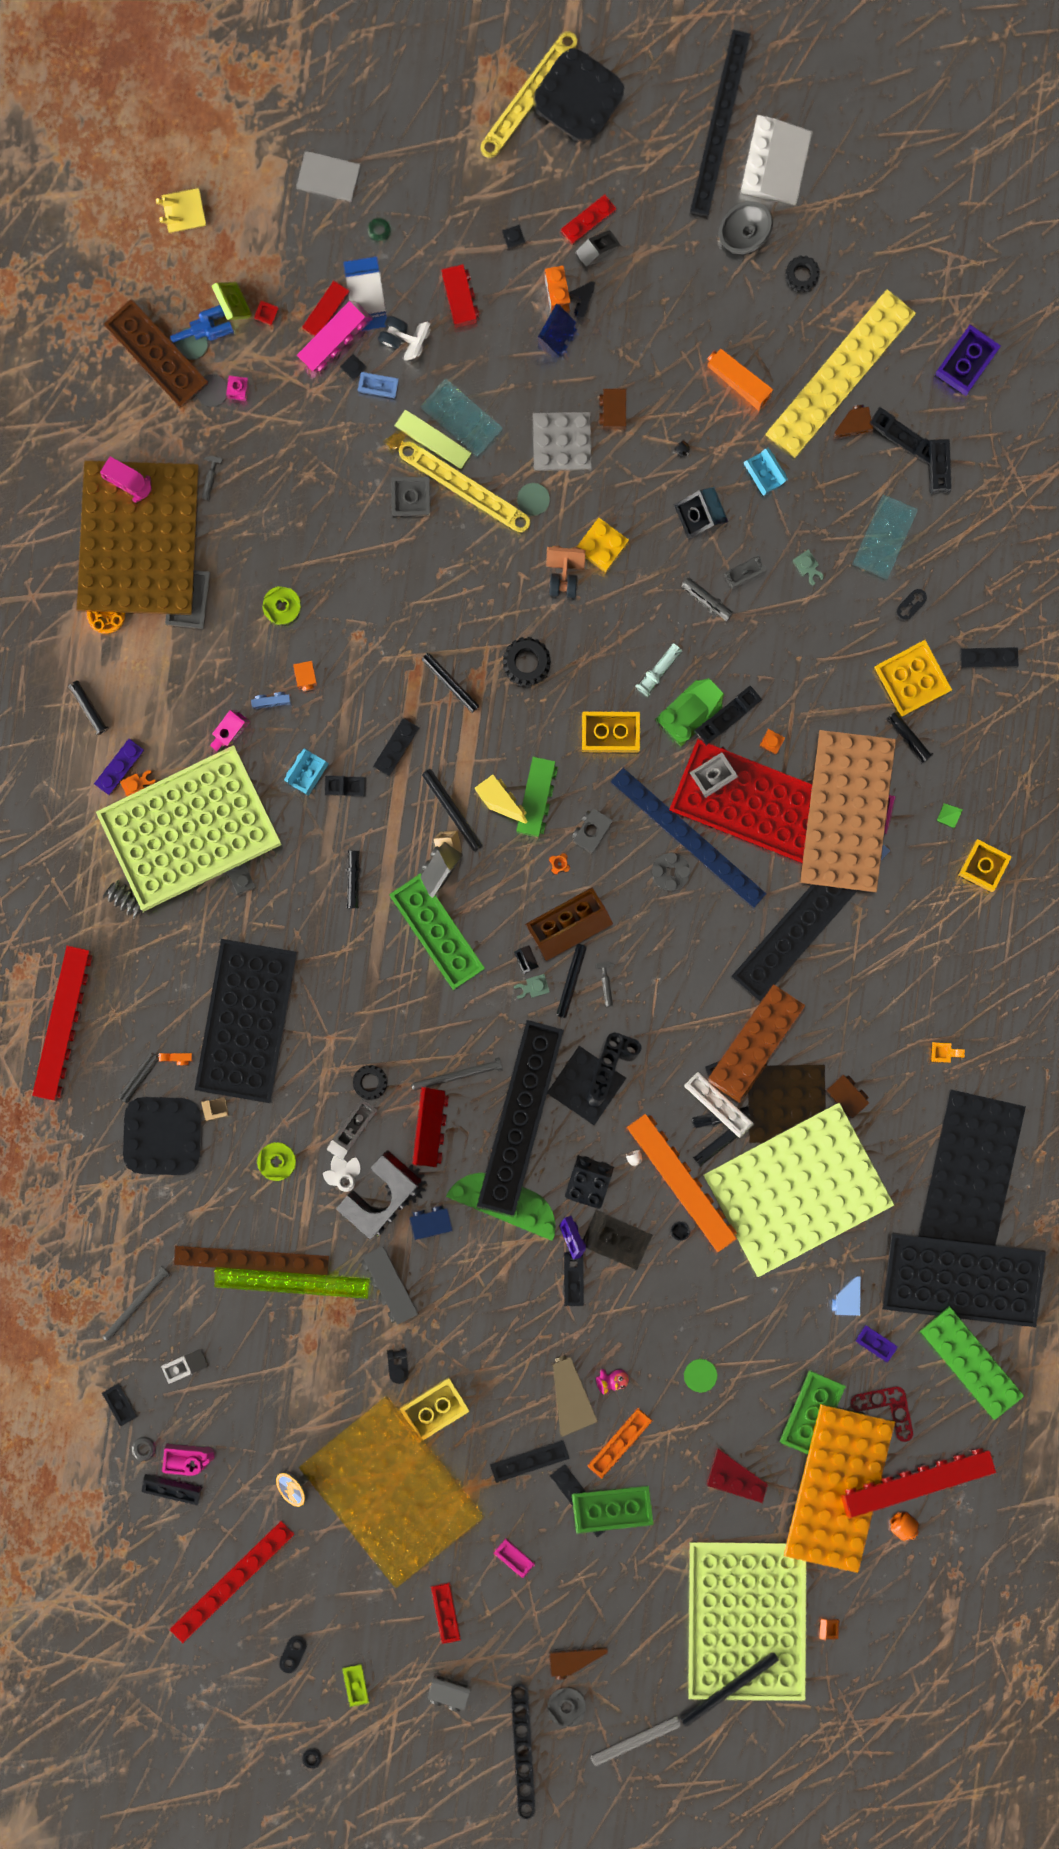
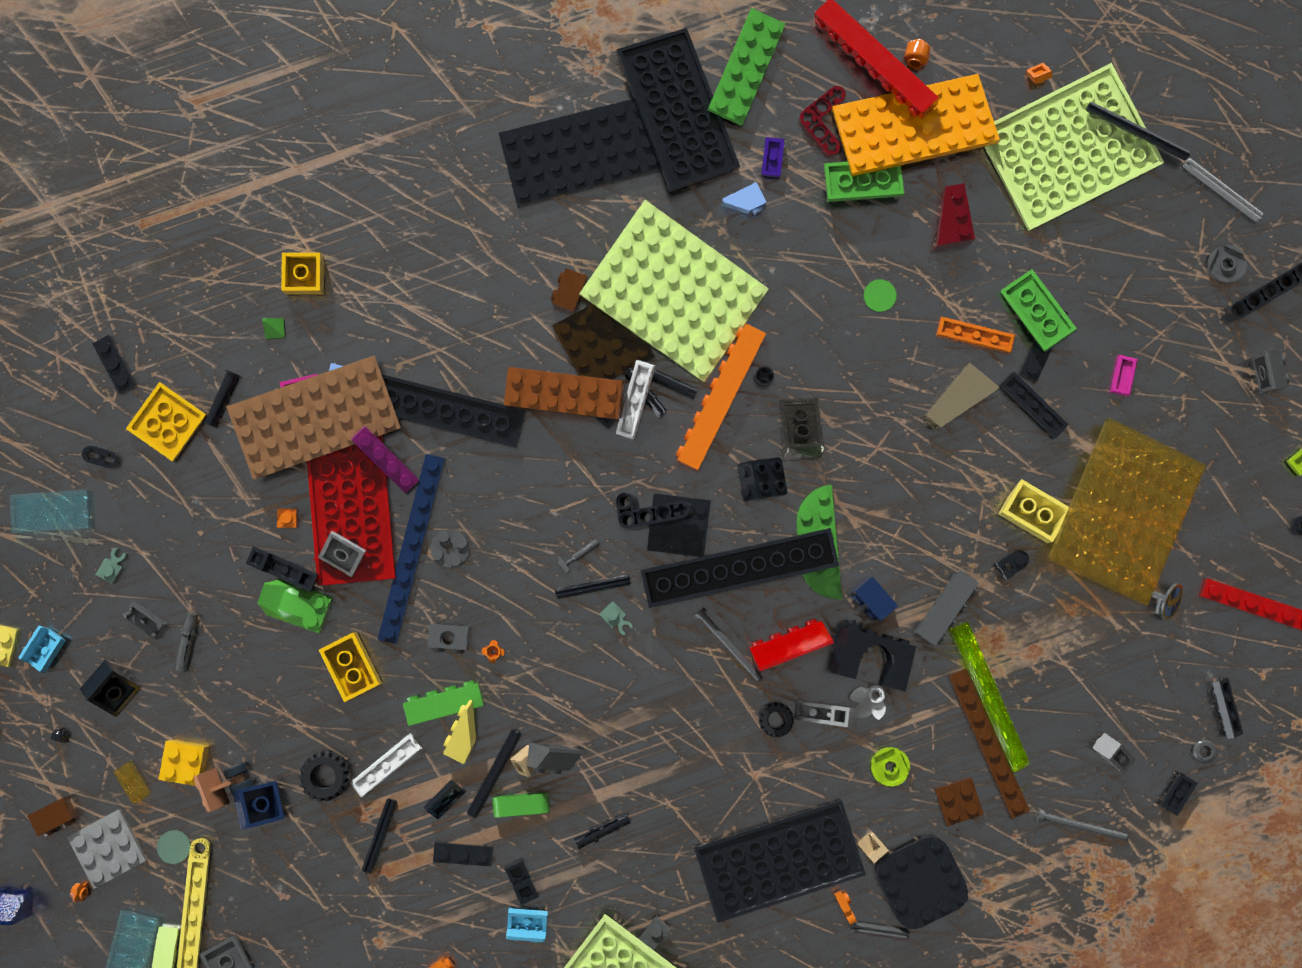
camera: 120 degrees left, 0 degrees up
dark pink piece [162,1444,215,1476] -> none
bright green plate [389,873,485,990] -> none
red tile [431,1582,461,1644] -> none
black piece [514,945,539,974] -> none
reddish brown slope [525,887,613,961] -> none
reddish brown slope [549,1647,608,1680] -> none
dark purple plate [559,1216,586,1260] -> none
black plate [564,1252,584,1306] -> none
dark pink animal [596,1369,629,1395] -> none
white hinge [626,1150,642,1166] -> none
light aqua pin [635,644,682,697] -> none
light orange plate [931,1042,965,1063] -> none
none -> orange plate [70,883,89,903]
none -> clear yellow plate [113,761,152,805]
none -> dark blue brick [233,781,285,830]
none -> white tile [350,733,422,798]
none -> magenta plate [351,425,419,494]
none -> black plate [424,779,465,819]
none -> bright green beam [492,792,550,817]
none -> reddish brown plate [934,777,984,827]

